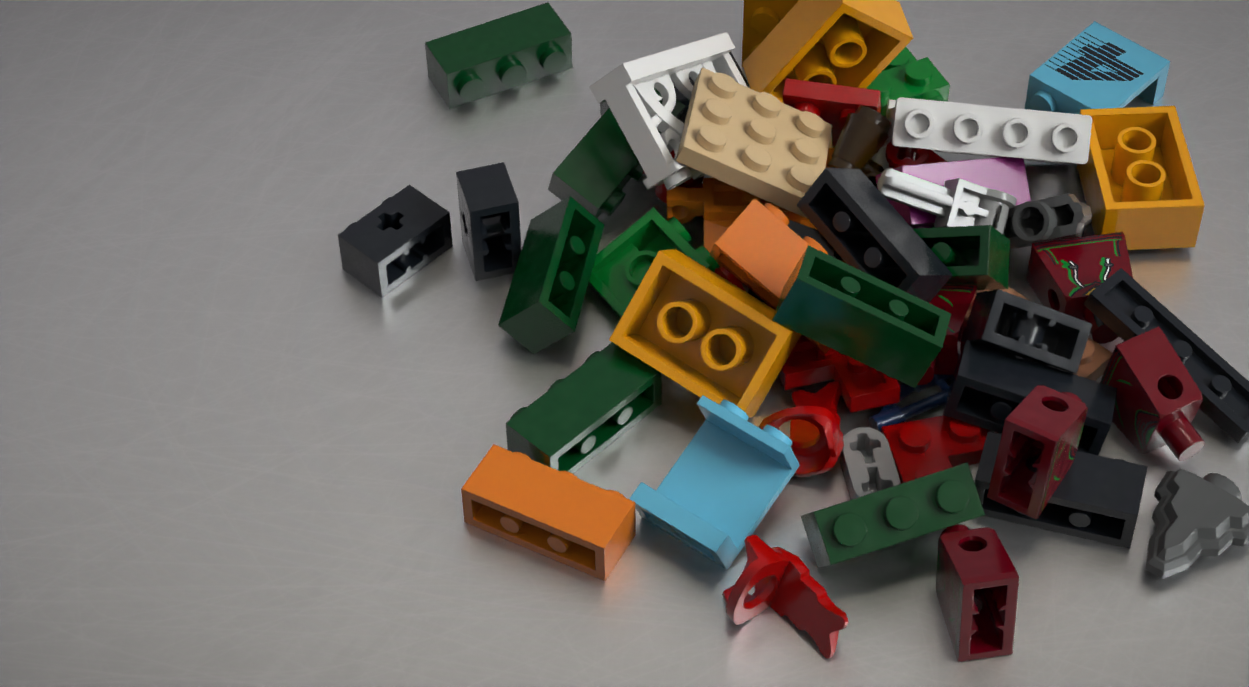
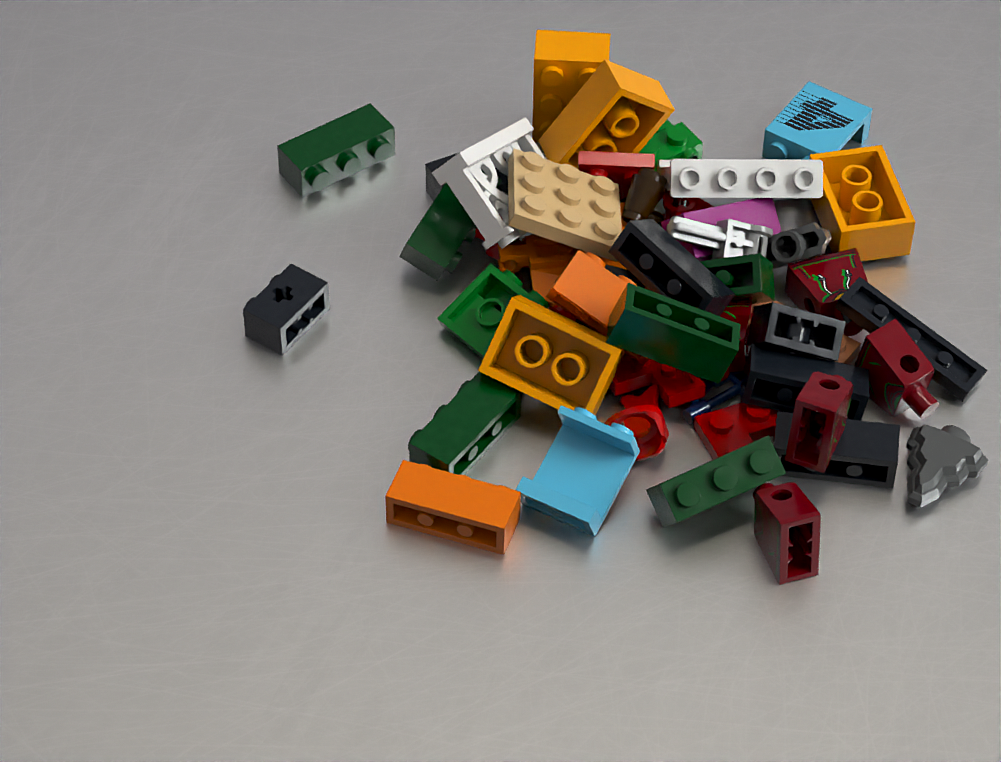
camera: 10 degrees left, 0 degrees up
black brick [456,162,521,281] -> none
dark green brick [498,196,605,354] -> none
red hair [722,534,849,659] -> none
light grey beam [840,427,901,500] -> none

